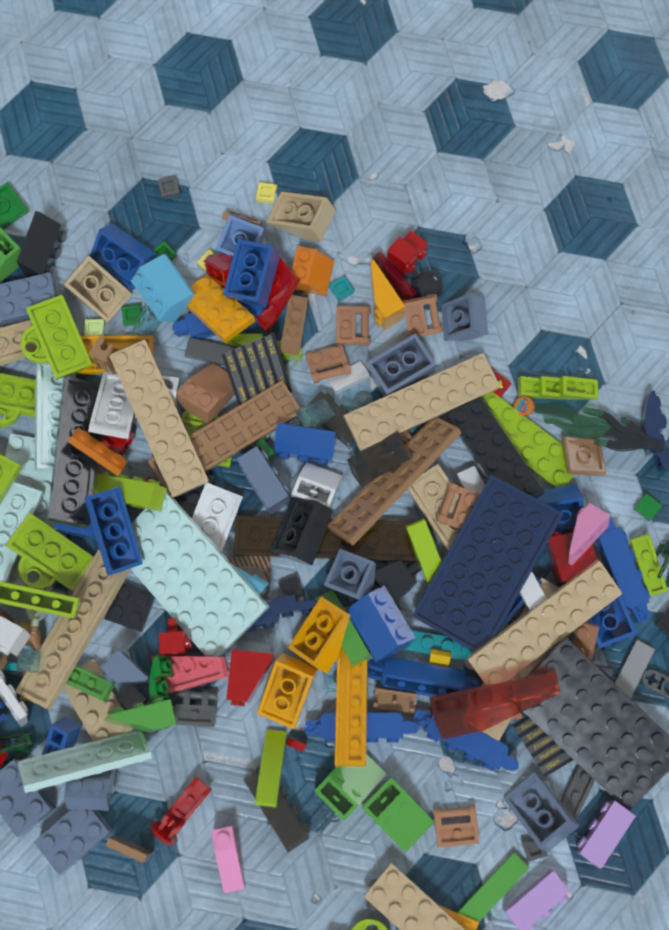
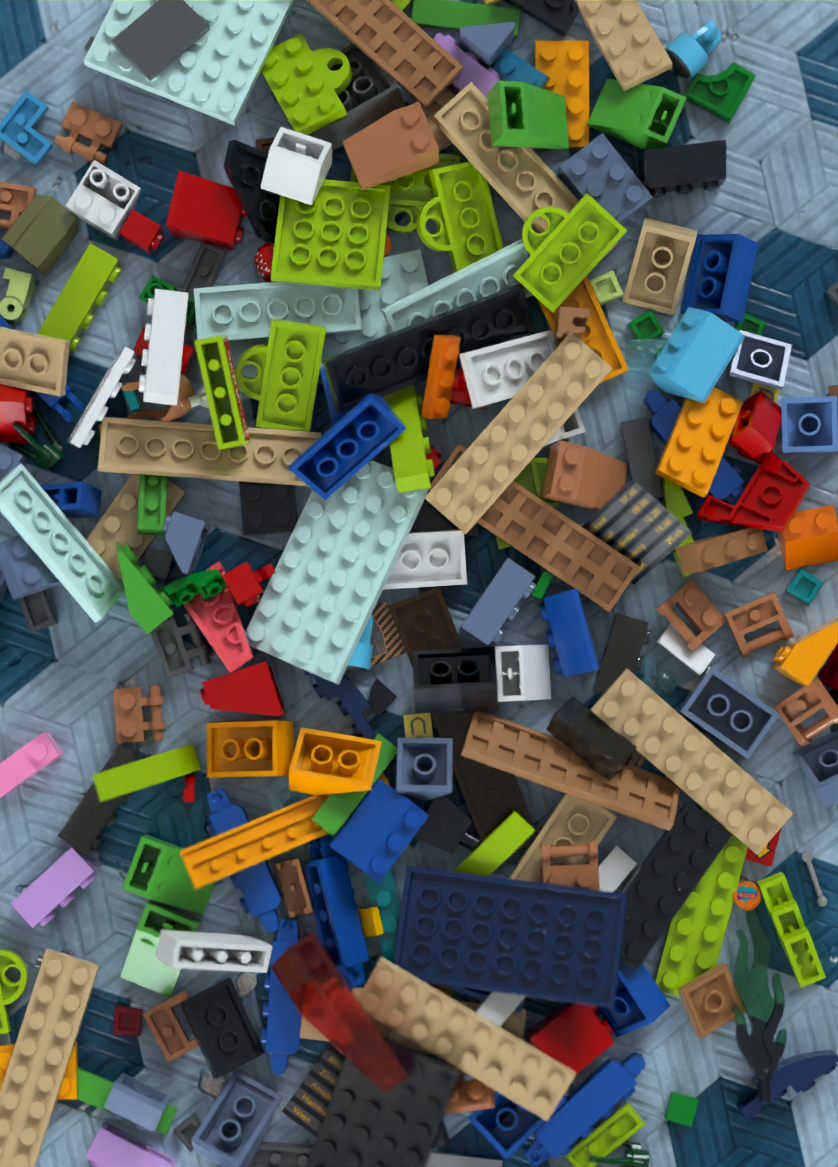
camera: 65 degrees right, 10 degrees up
clear light blue tile [16,648,41,673] -> none
red piece [151,776,212,845] -> none
blue slope [223,239,281,308] -> none
clear light blue slope [295,399,335,429] -> none
bright pink slope [568,503,610,566] -> none
none -> lavender brick [11,845,98,928]
none -> dark grey tile [18,590,58,633]
none -> sand blue slope [104,1073,172,1132]
none -> nougat plate [113,685,166,743]
none -> dark red tile [113,1005,144,1036]
none -> white brick [155,930,273,973]
none -> black plate [179,978,265,1079]
none -> light yellow tile [403,712,433,738]
none -> sand blue slope [727,330,792,390]
none -> light grey hinge [801,851,828,907]

